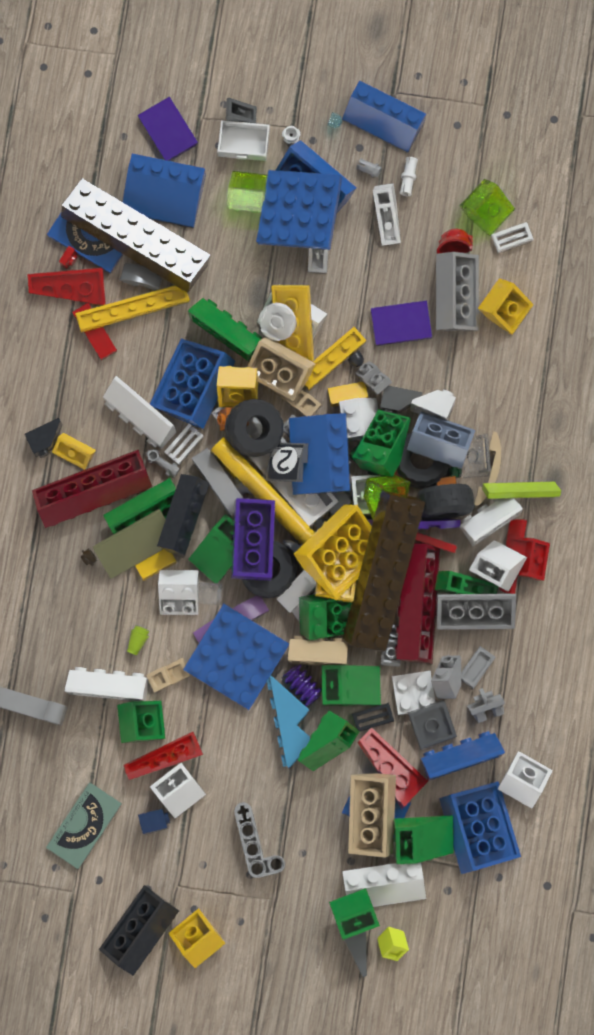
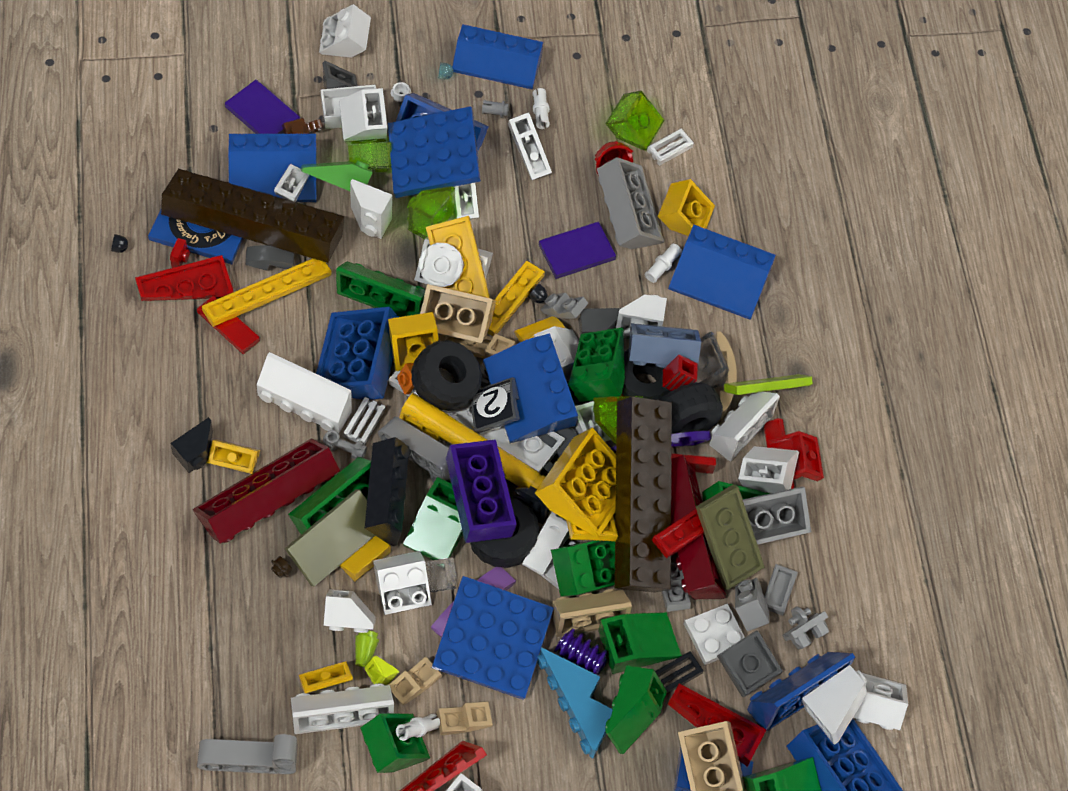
camera: 30 degrees left, 20 degrees down
none -> black hinge [111,234,128,253]
none -> white slope [274,164,309,202]
none -> reddish brown plate [282,118,323,134]
none -> yellow slope [299,661,353,694]
none -> bright green slope [301,160,373,191]
none -> white slope [319,4,371,58]
none -> white slope [324,589,376,633]
none -> white slope [339,88,387,142]
none -> white slope [350,179,392,239]
none -> neon yellow slope [365,656,399,685]
none -> white pin [396,714,440,741]
none -> clear neon green slope [407,186,455,240]
none -> tan slope [436,702,493,735]
none -> white pin [645,243,682,283]
none -> red tile [652,509,704,559]
none -> red brick [663,354,698,391]
none -> blue slope [668,225,776,320]
none -> olive tile [696,484,765,590]
none -> white slope [802,665,867,745]

